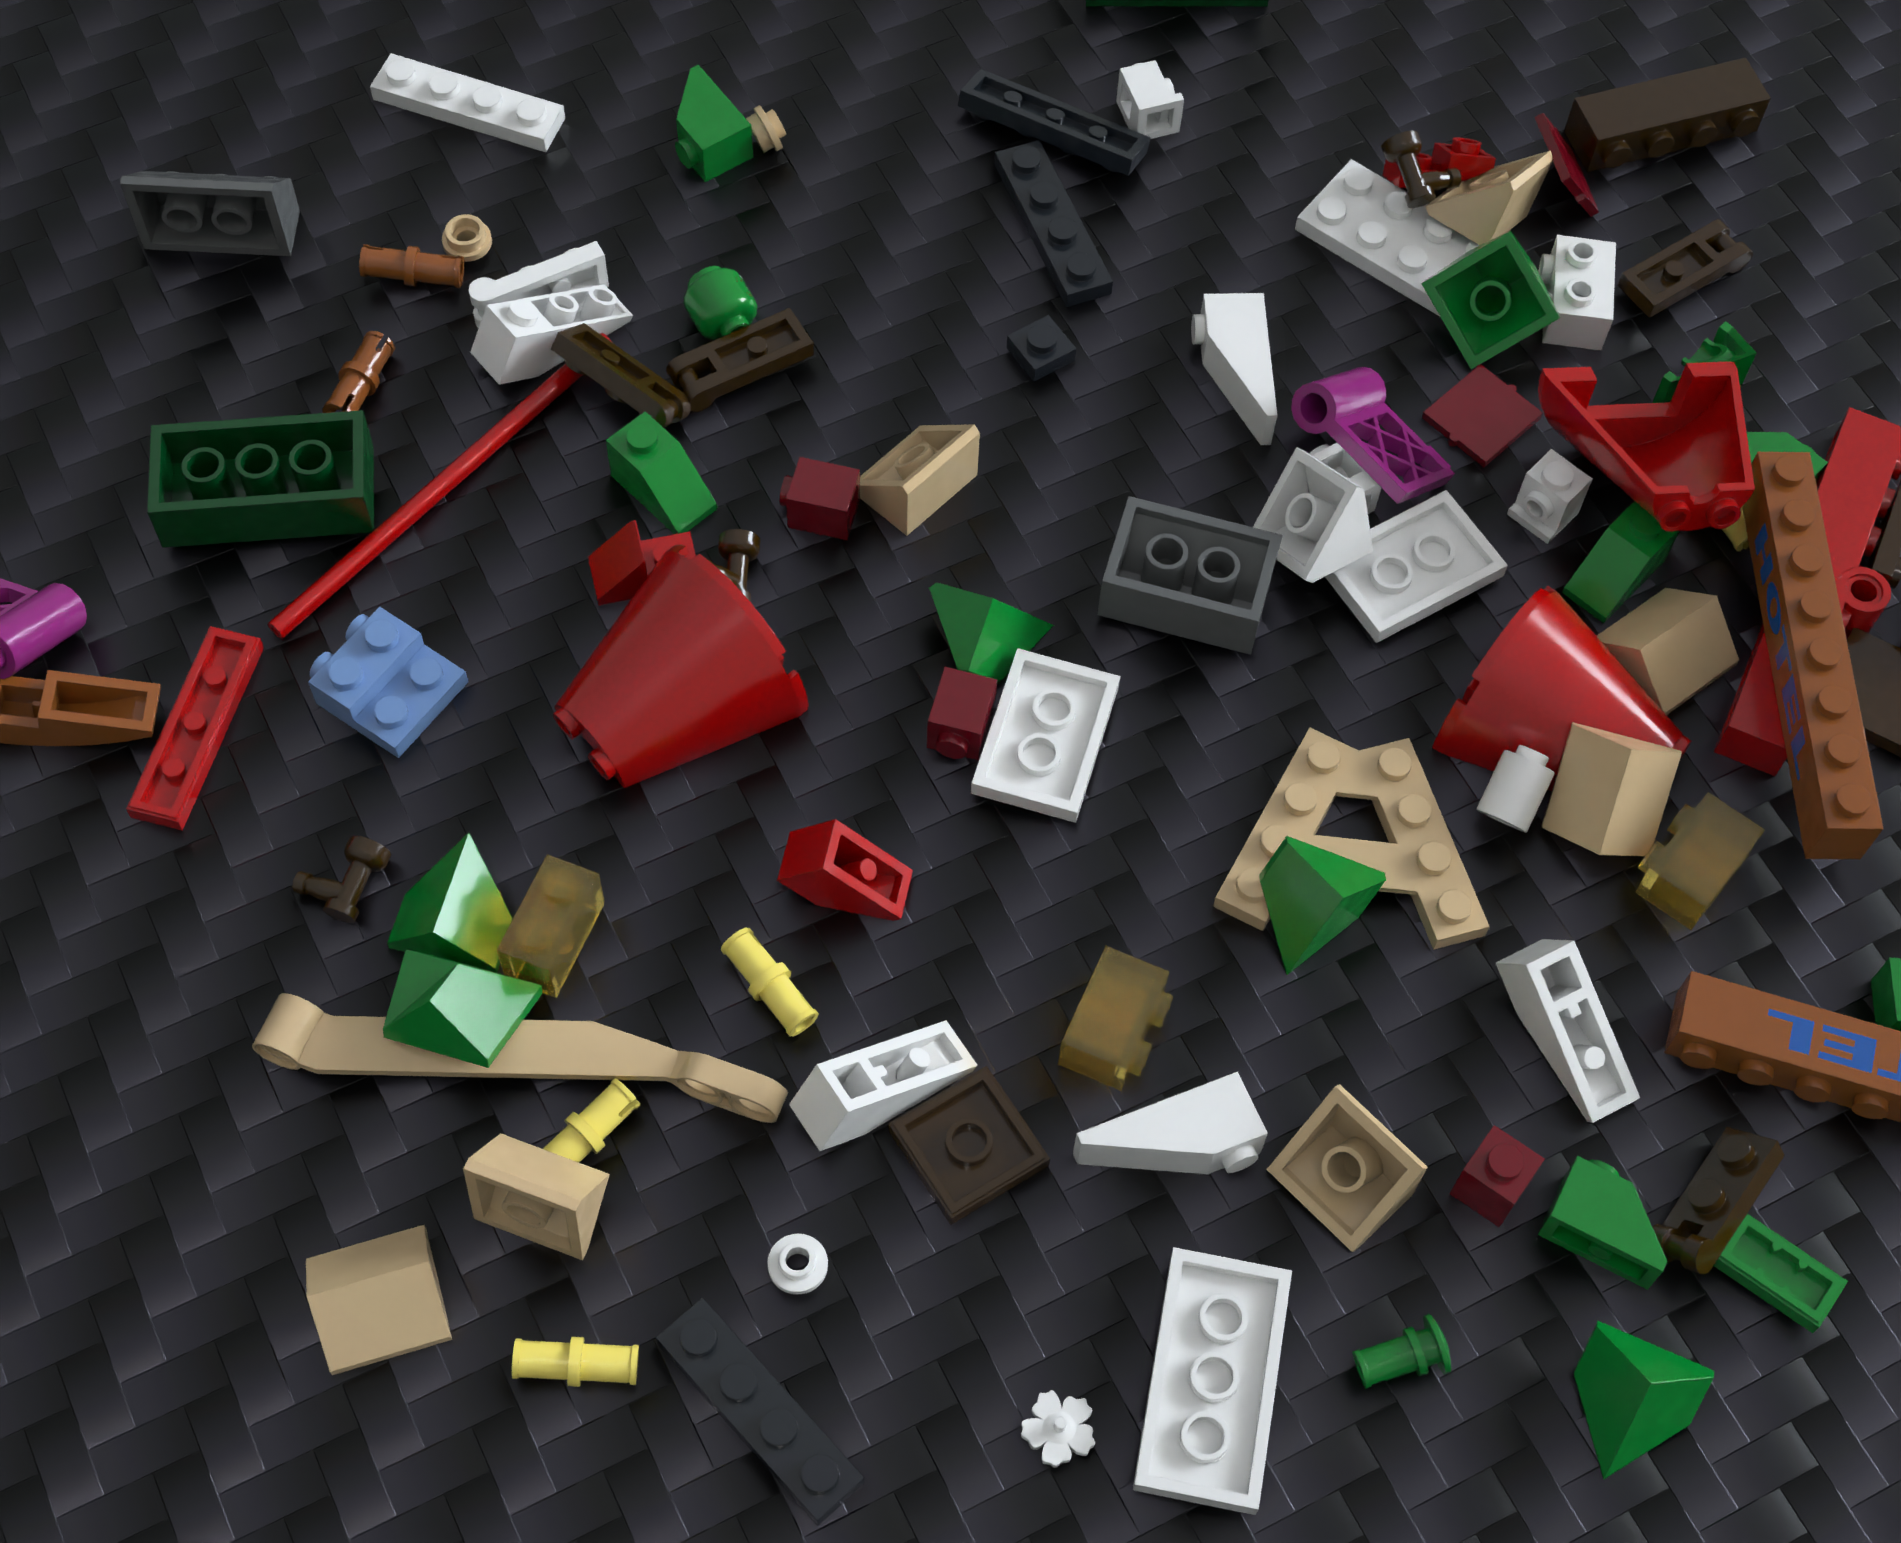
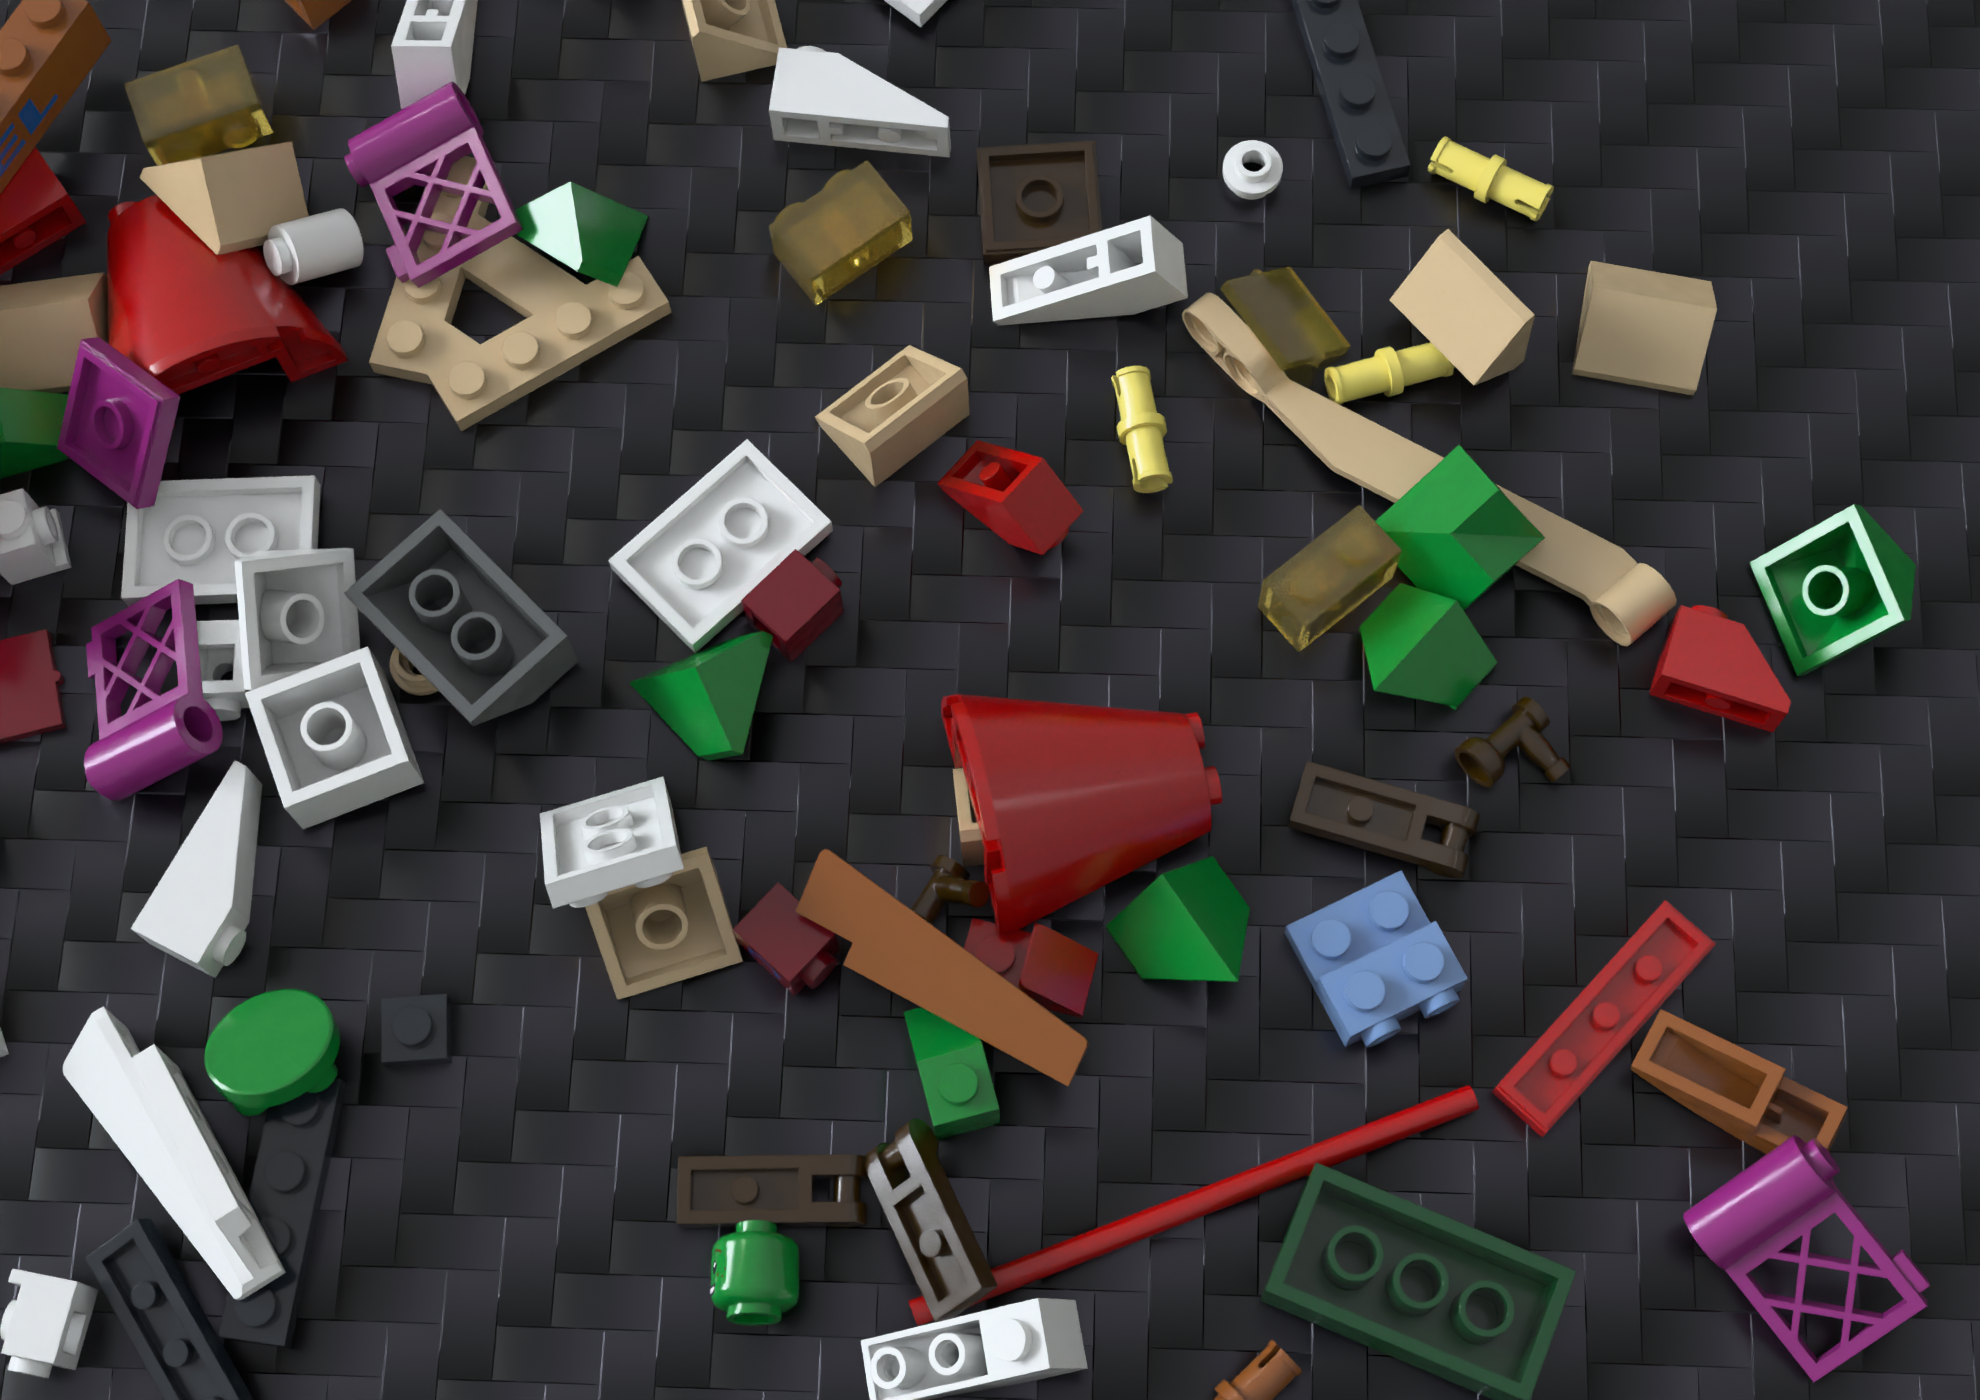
camera: 145 degrees left, 10 degrees up
none -> magenta tile [57,337,180,509]
none -> white wedge [63,1006,286,1300]
none -> green tile [204,989,340,1116]
none -> white brick [245,646,424,829]
none -> magenta piece [344,82,524,288]
none -> white plate [540,777,684,909]
none -> dark orange wedge [795,849,1089,1086]
none -> tan slope [815,345,970,487]
none -> green slope [1106,856,1250,982]
none -> clear yellow piece [1220,266,1351,371]
none -> dark brown plate [1288,761,1480,878]
none -> red slope [1649,605,1791,733]
none -> green slope [1749,504,1916,676]

